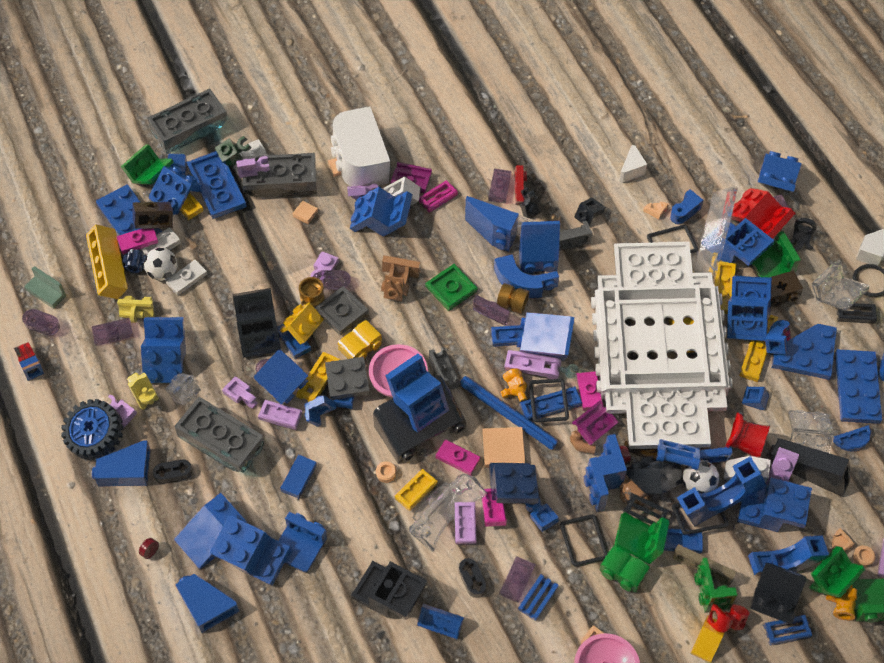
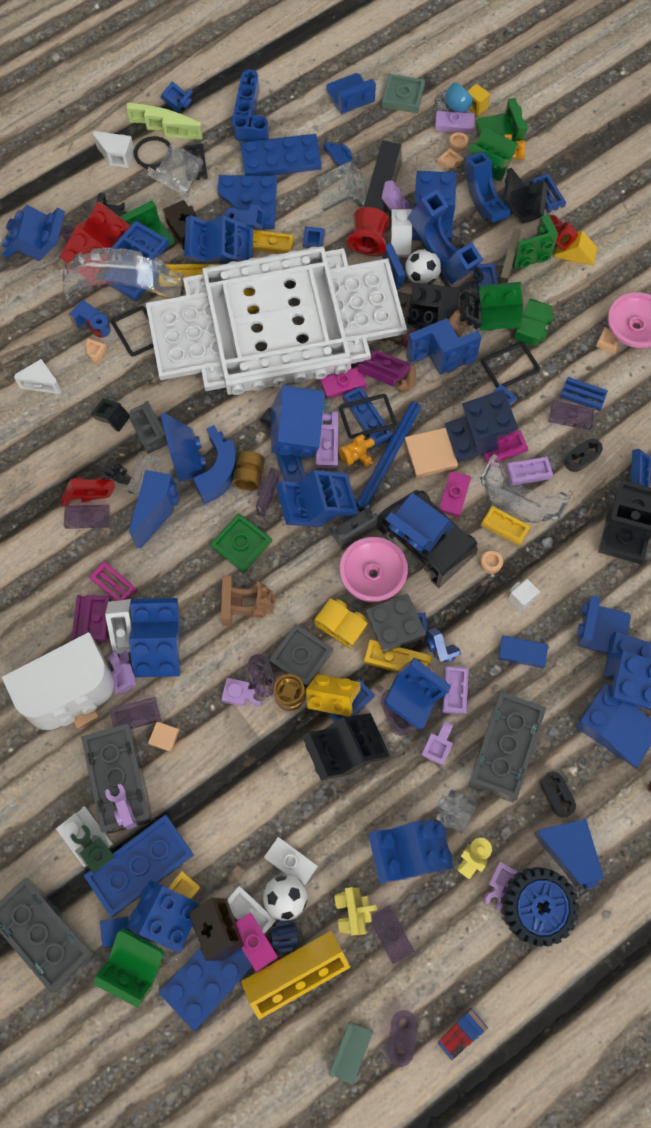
camera: 100 degrees left, 10 degrees up
blue plate [657,439,700,470] -> none
none -> clear purple plate [109,697,162,729]
none -> blue bracket [276,470,359,527]
none -> white plate [508,579,540,613]

